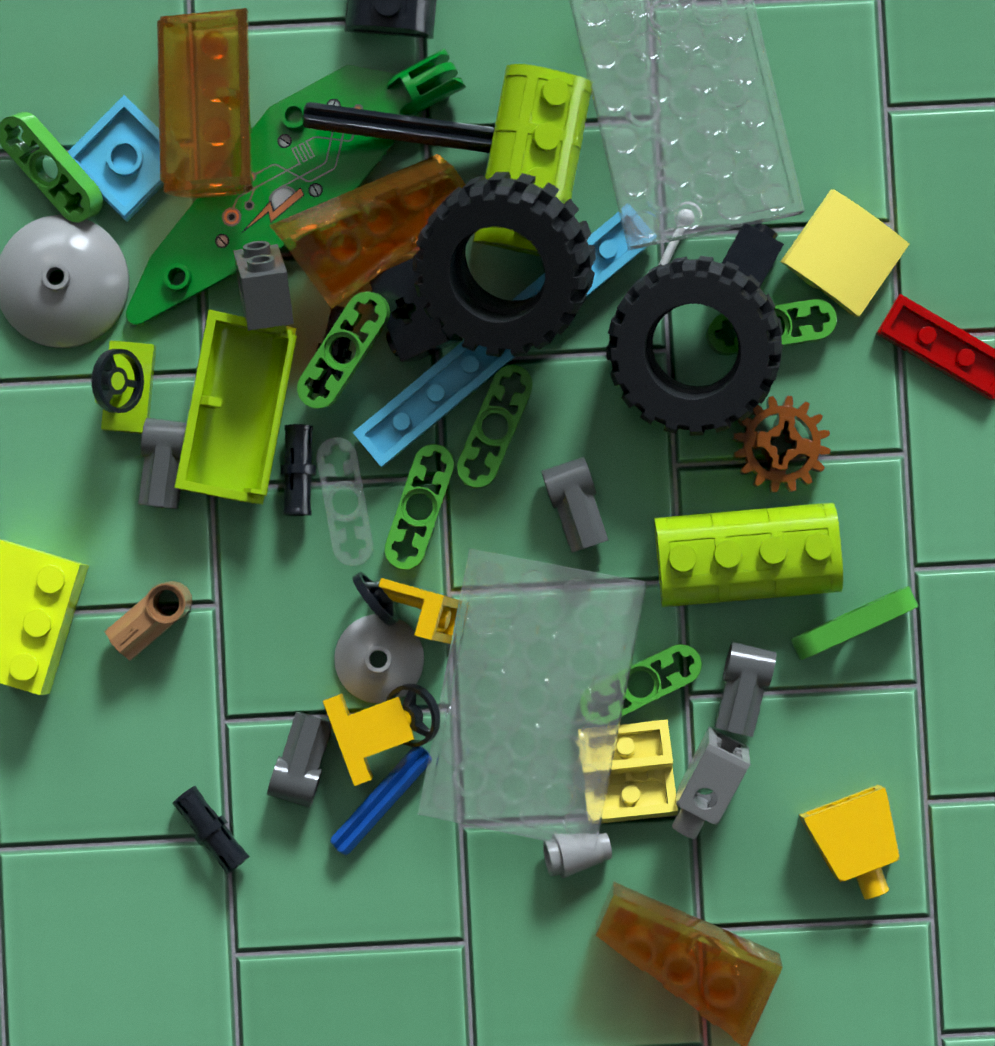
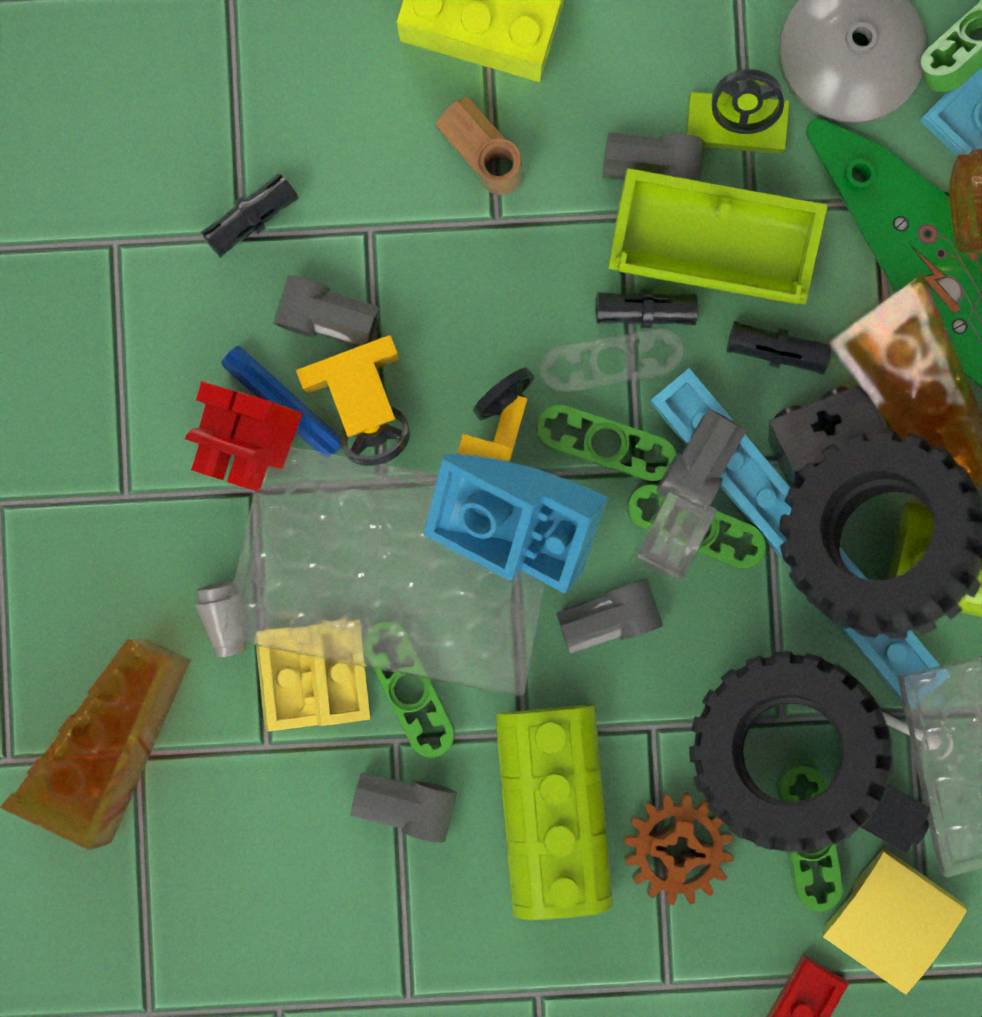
camera: 90 degrees right, 0 degrees up
dark grey brick [233,241,294,331] -> none
bright green beam [297,292,390,408] -> none
light grey dish [335,614,424,703] -> none
light grey torso [672,727,750,839] -> none
bright green beam [791,586,918,660] -> none
yellow torso [799,785,900,900] -> none
none -> red hips [185,381,303,492]
none -> dark azure slope [423,454,608,594]
none -> clear slope [629,487,717,583]
none -> dark grey piece [656,408,747,517]

